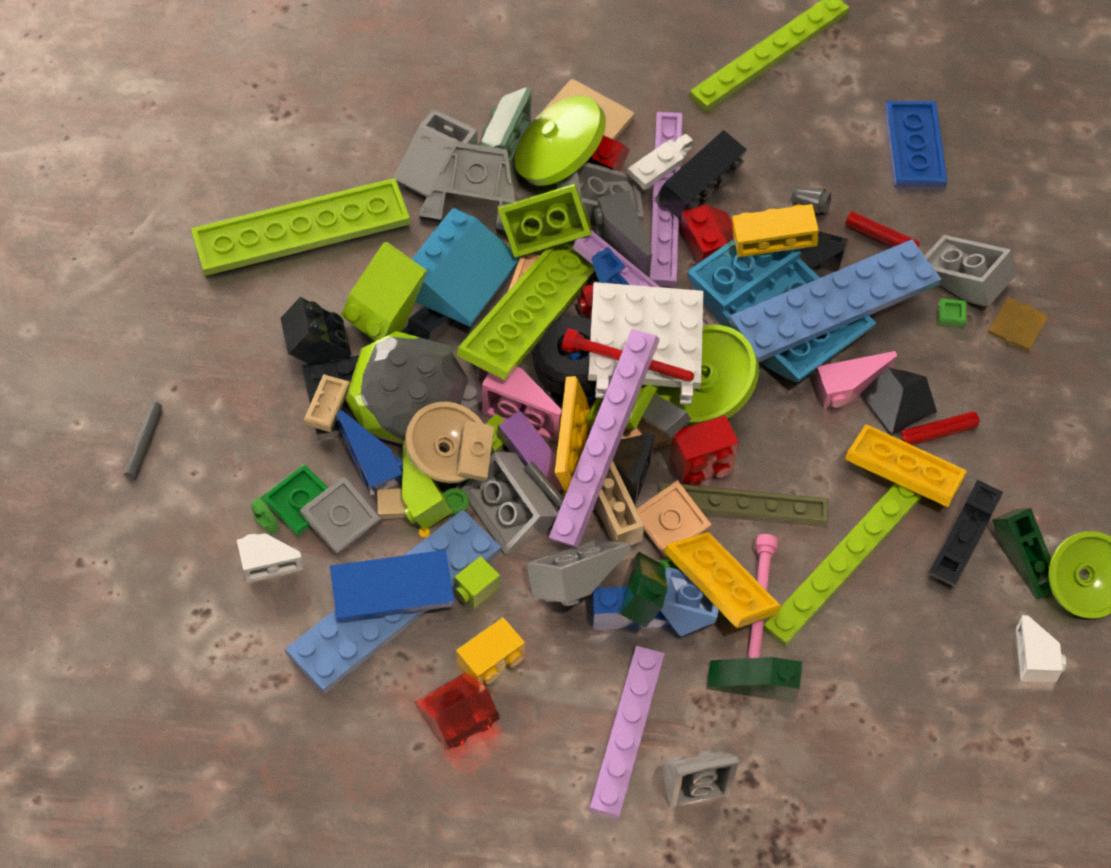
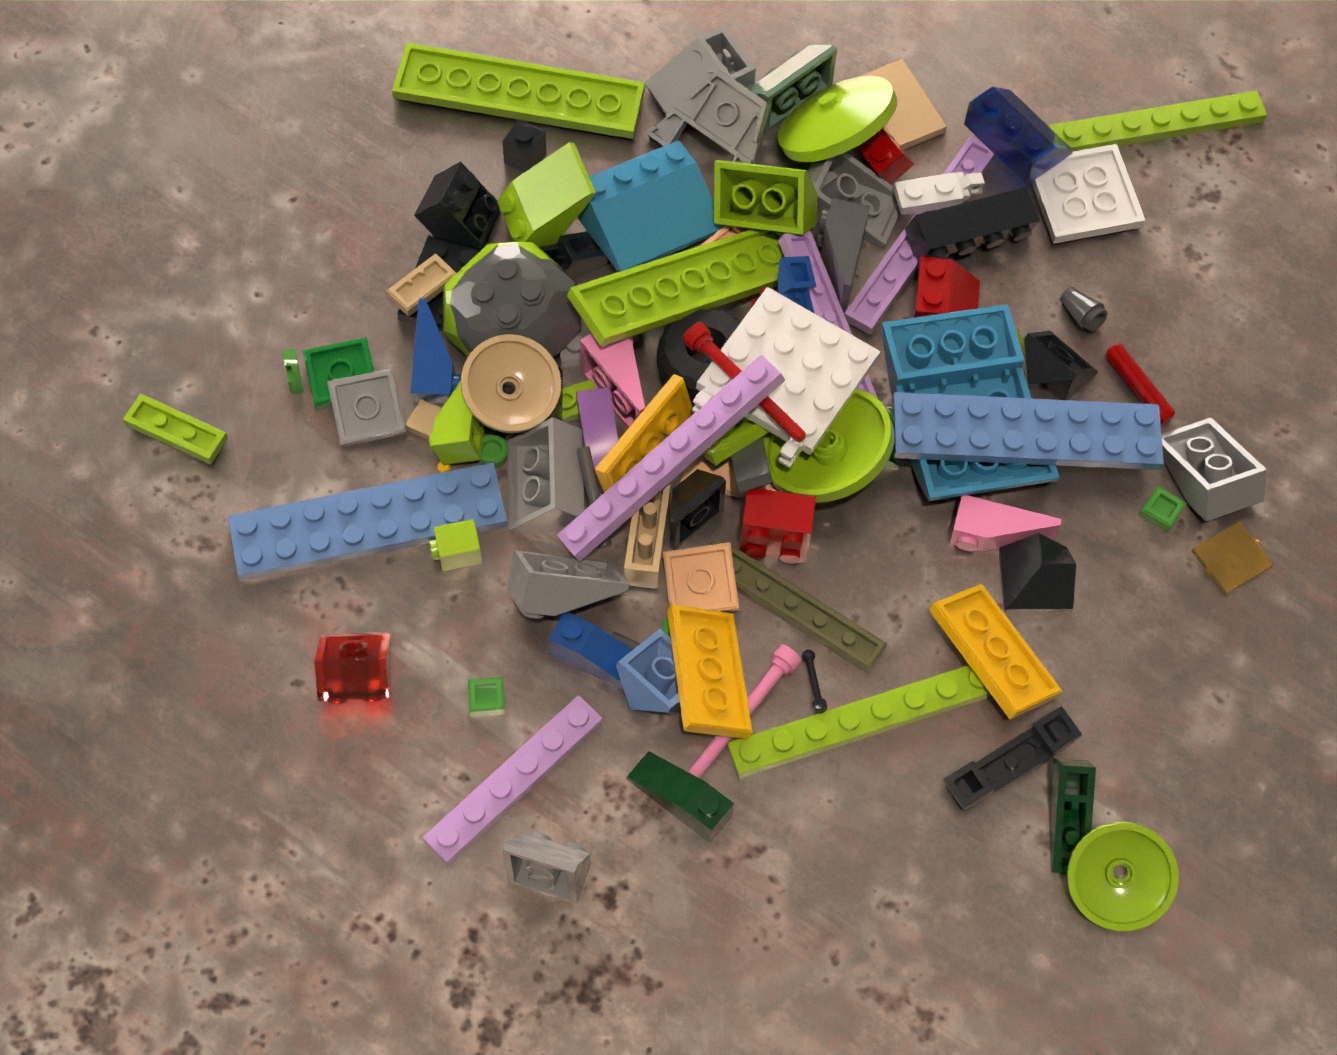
camera: 30 degrees right, 5 degrees up
dark grey bar [124,402,162,479] -> none
white slope [237,533,303,583] -> none
blue tile [330,550,454,622] -> none
yellow brick [456,617,525,688] -> none
tan plate [457,420,494,482] -> none
dark green slope [620,552,668,628] -> none
yellow brick [732,204,818,257] -> none
blue tile [885,101,948,187] -> none
red axle [900,411,980,445] -> none
white slope [1016,615,1066,683] -> none
none -> lime plate [123,393,228,465]
none -> bright green tile [468,677,505,717]
none -> black brick [502,119,547,173]
none -> black hinge [802,649,827,713]
none -> clear blue slope [964,86,1073,185]
none -> white plate [1026,144,1146,244]

